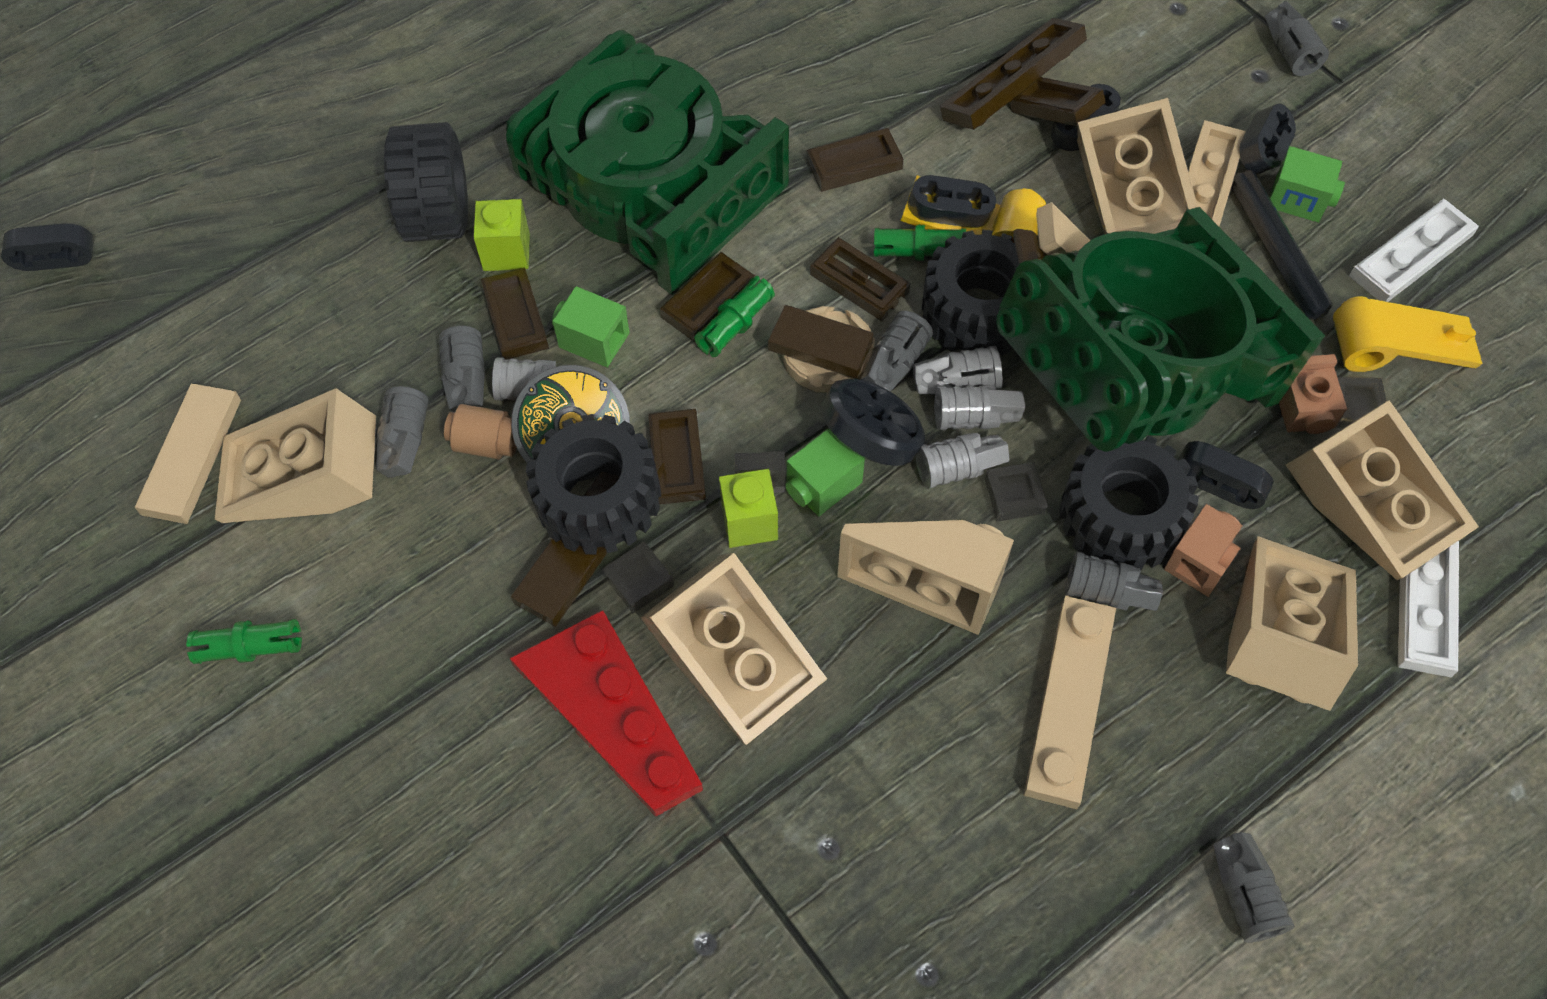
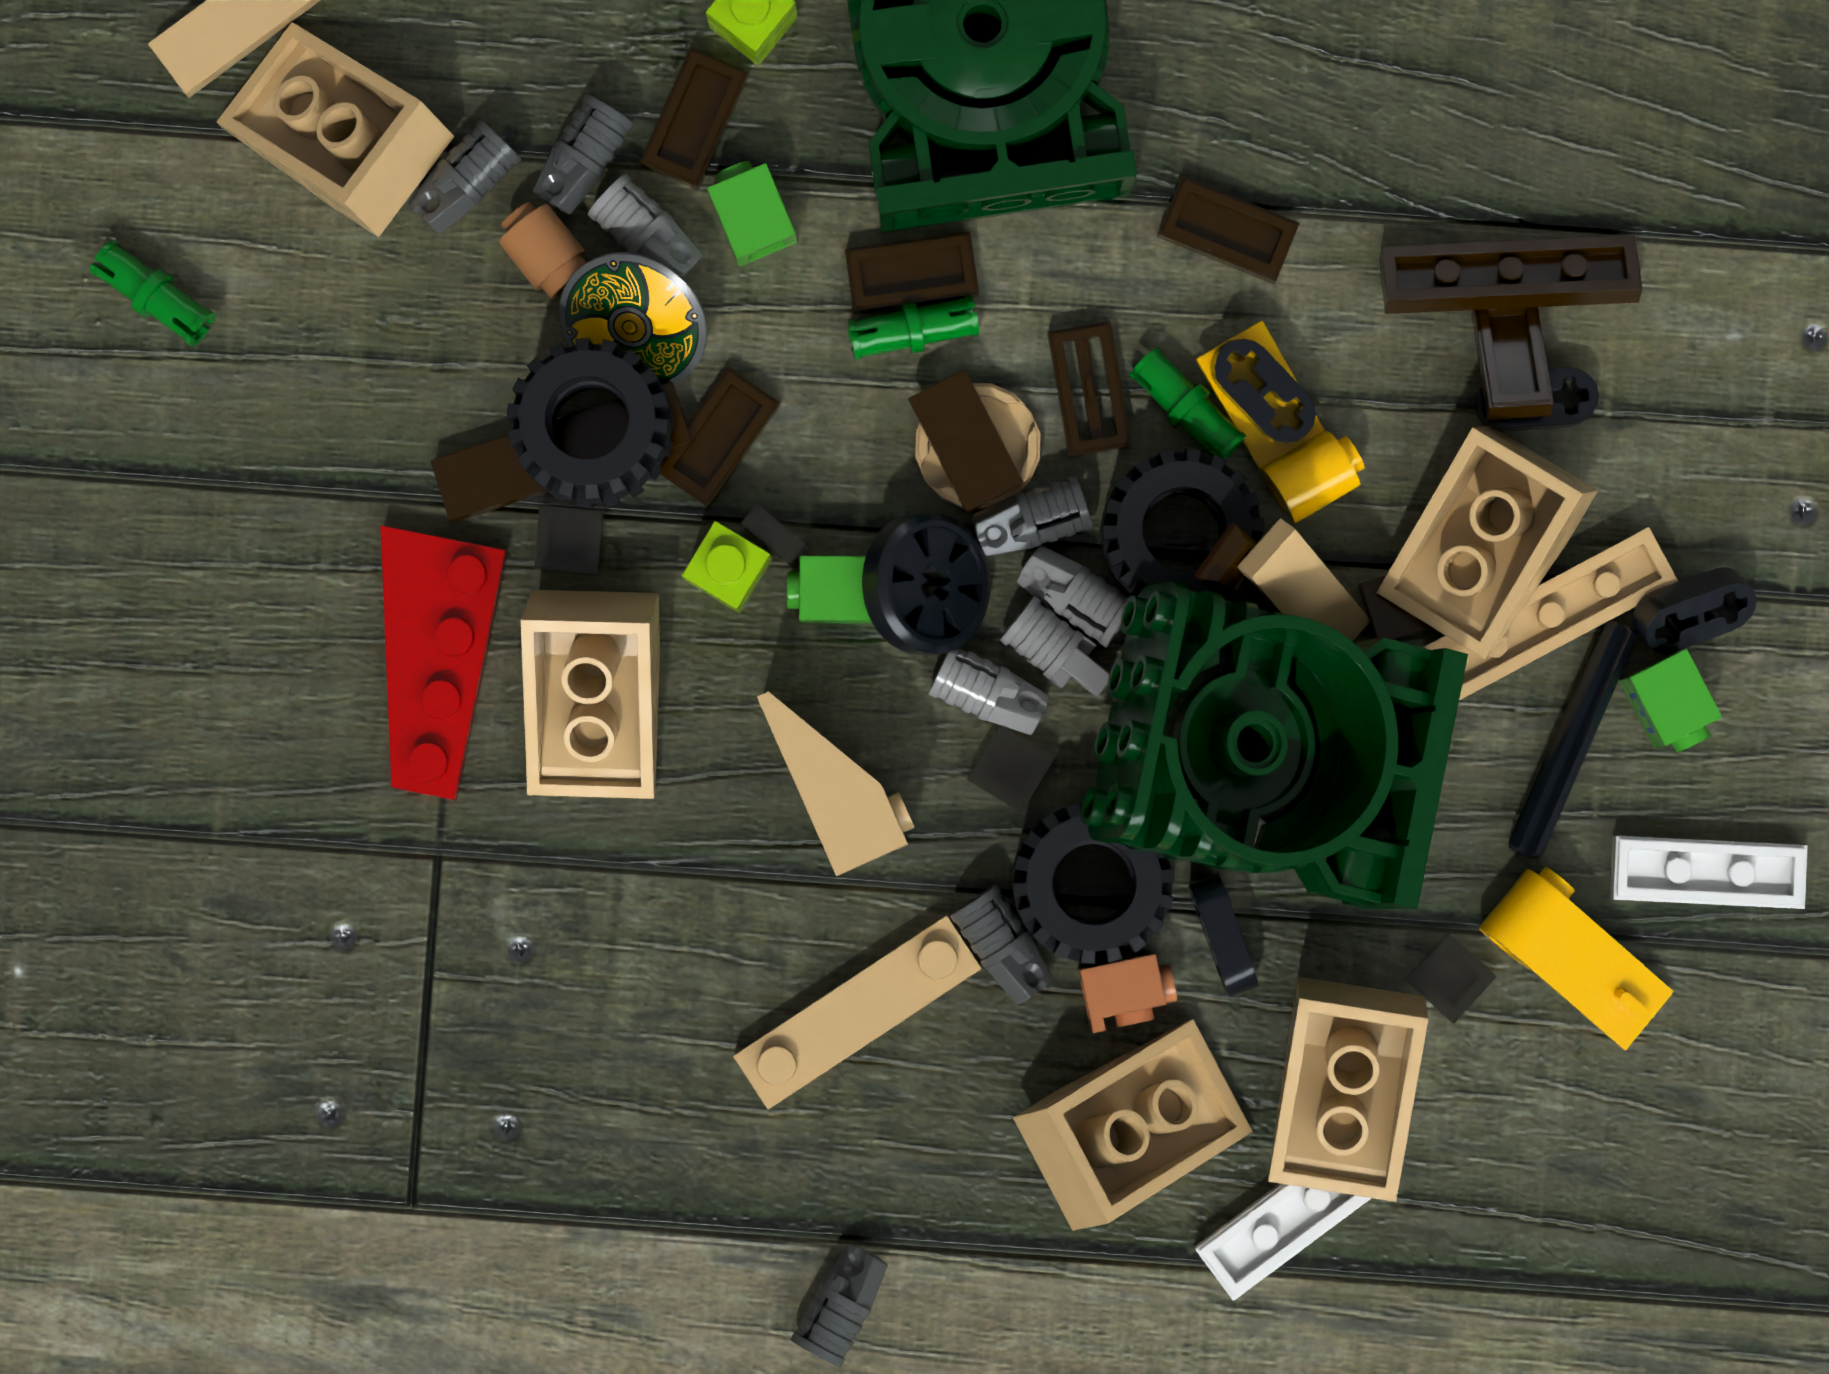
camera: 40 degrees right, 25 degrees up
nougat brick [1279,354,1347,434] -> none

